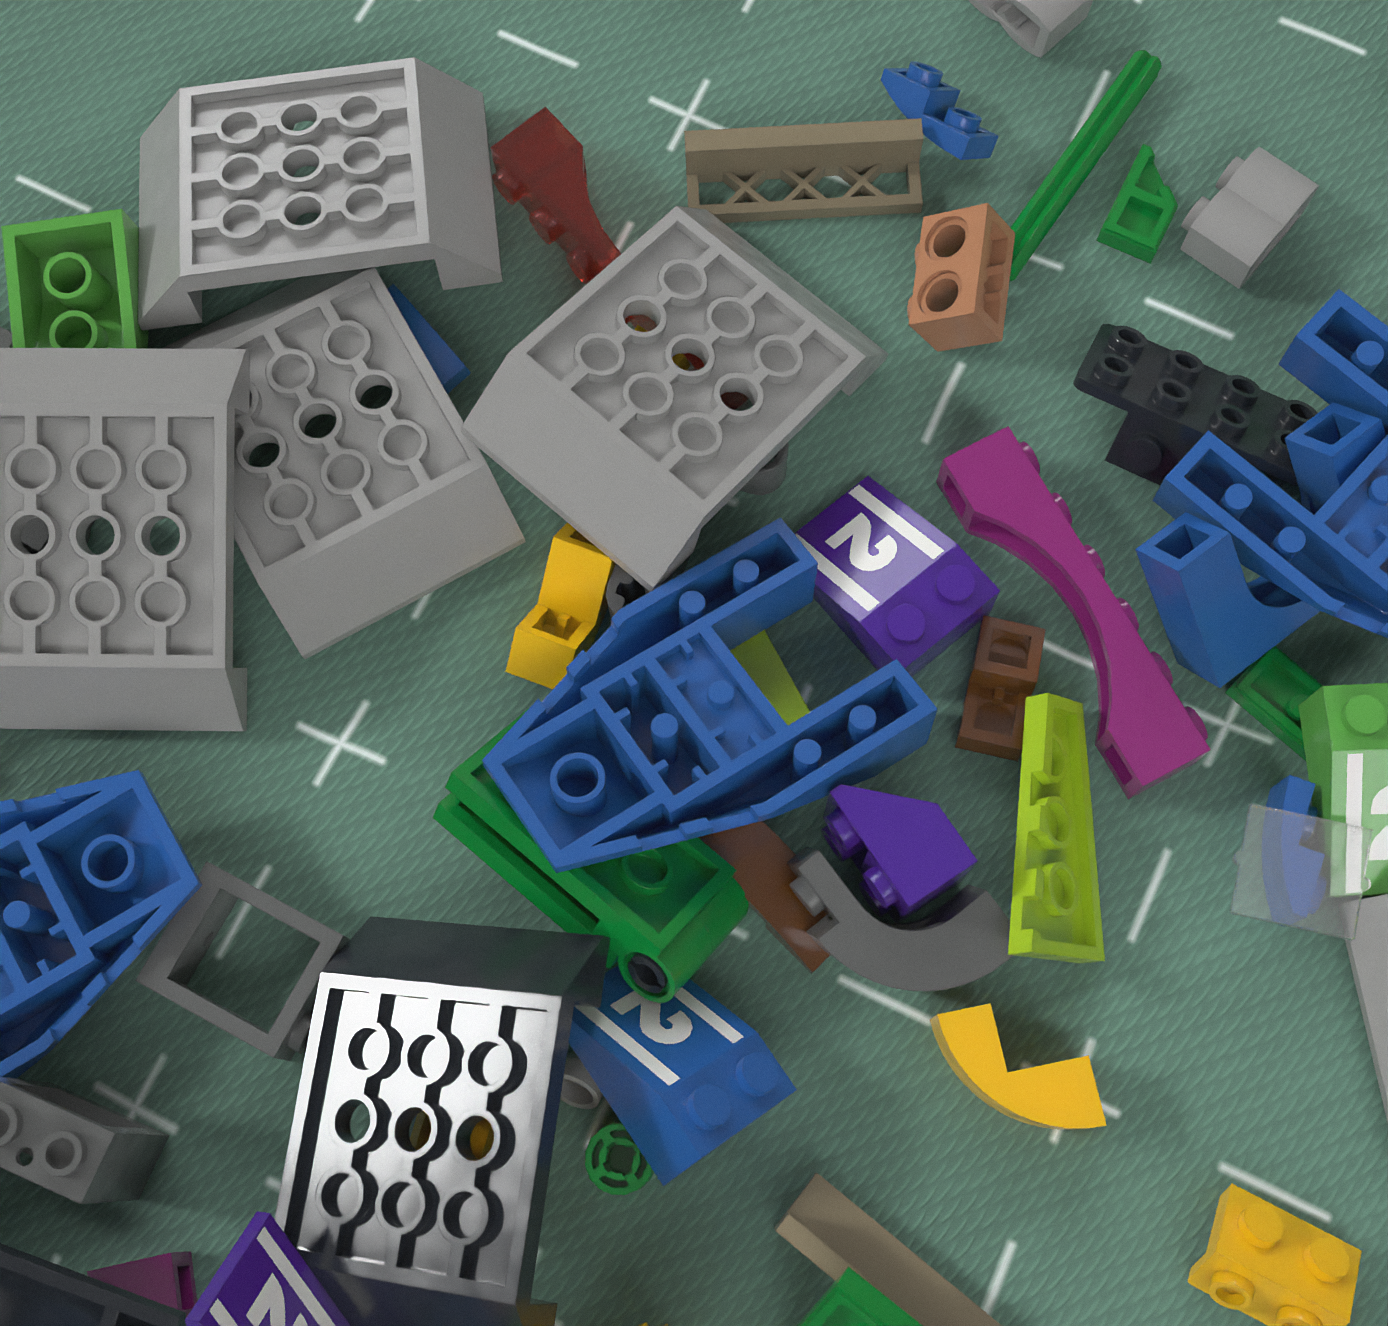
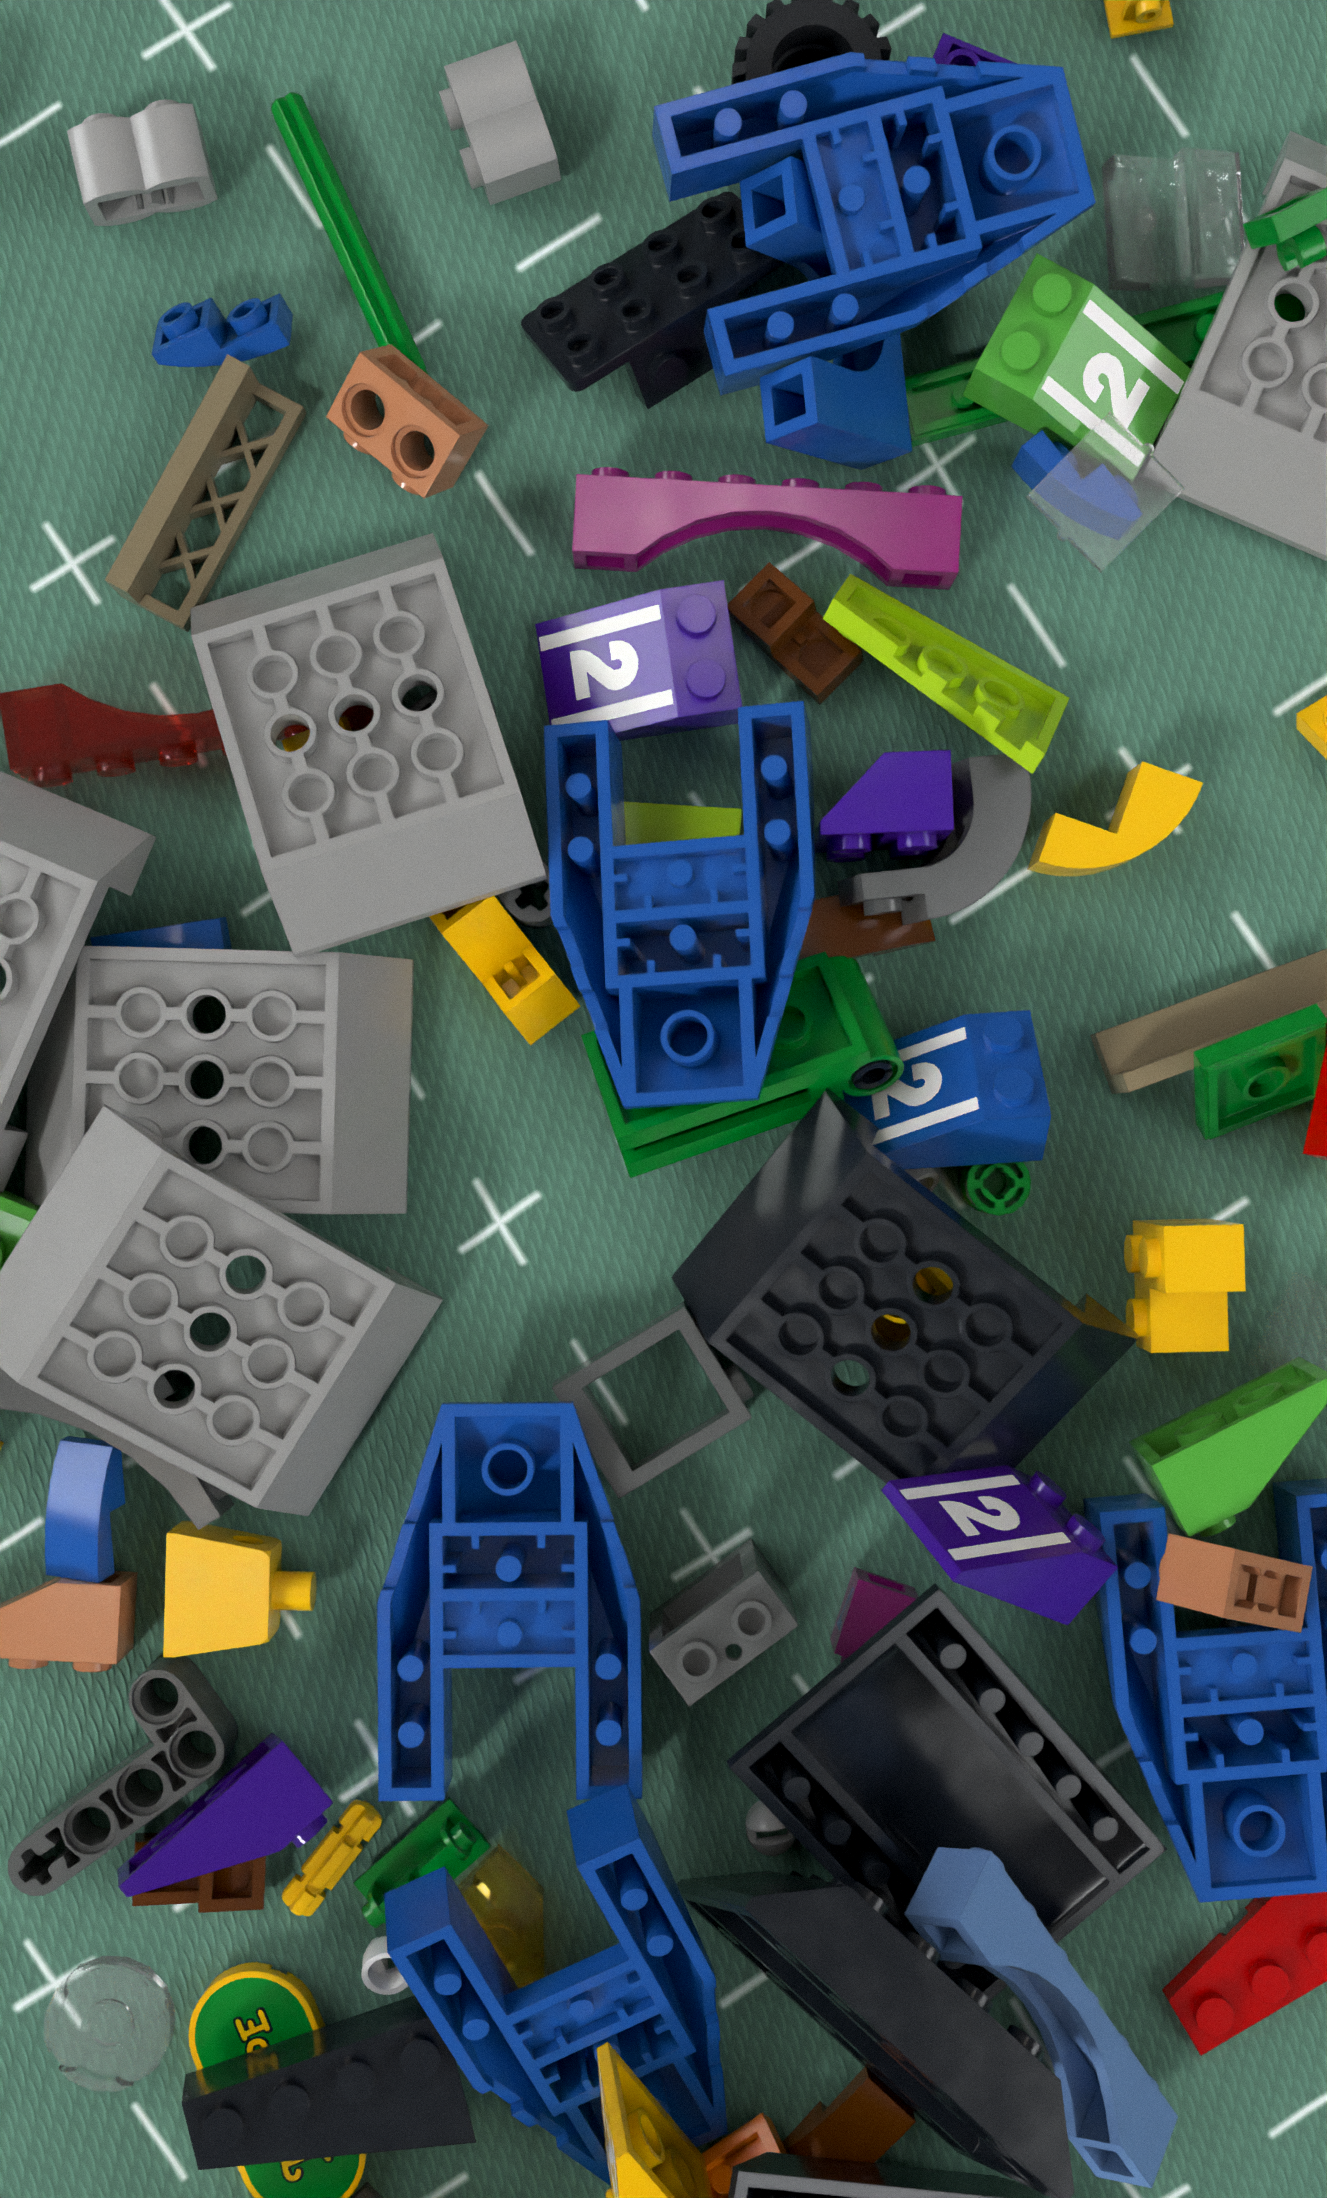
camera: 65 degrees left, 15 degrees up
green tile [1096,144,1178,264] -> none

